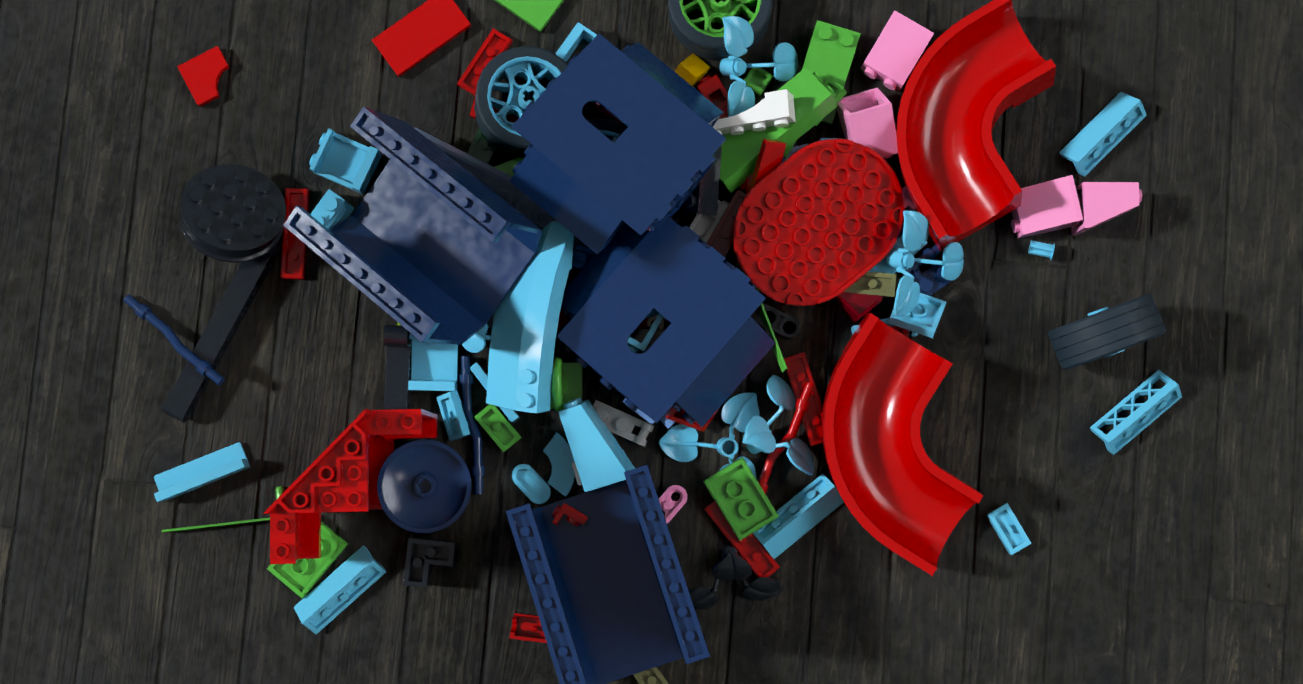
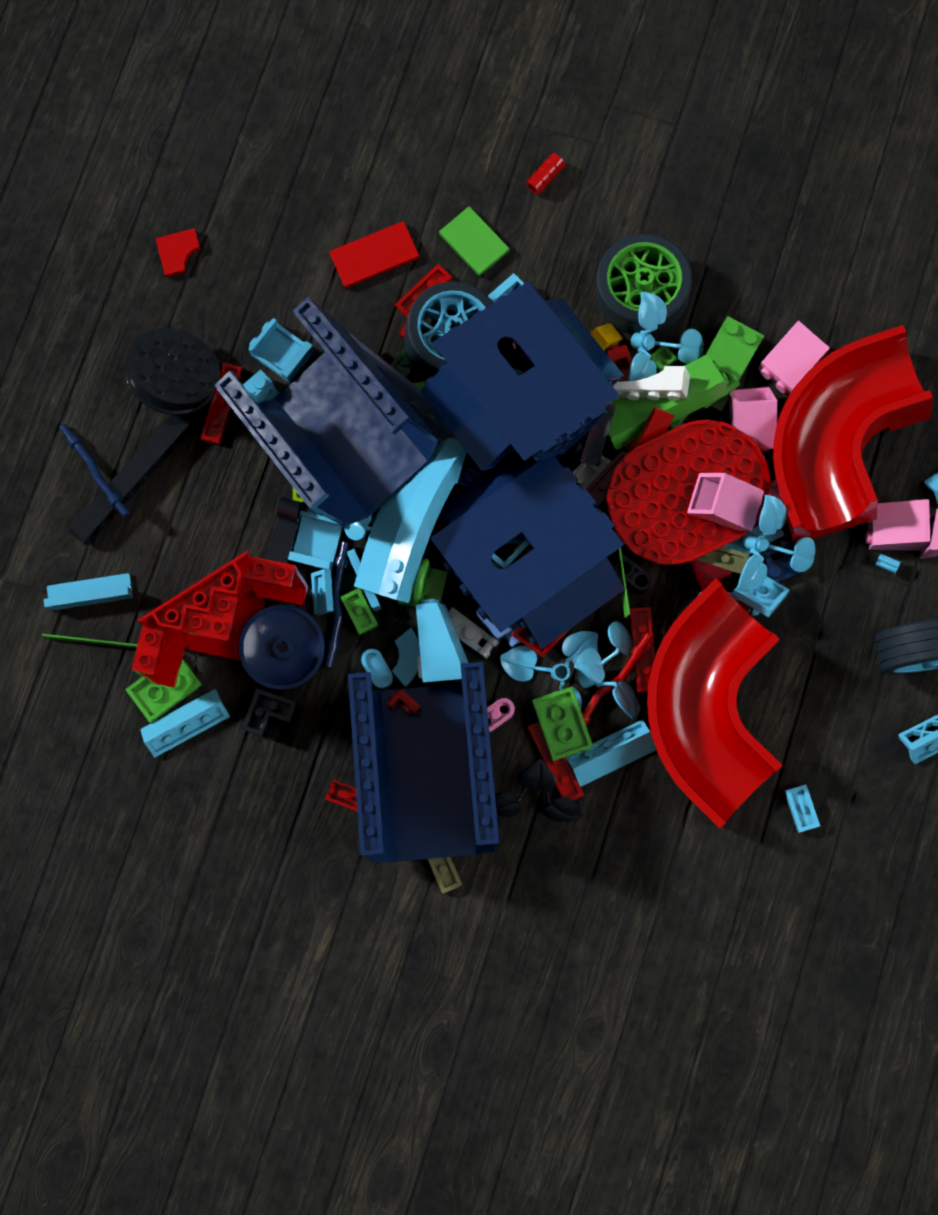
camera: 25 degrees right, 5 degrees down
none -> bright pink slope [687,473,764,531]

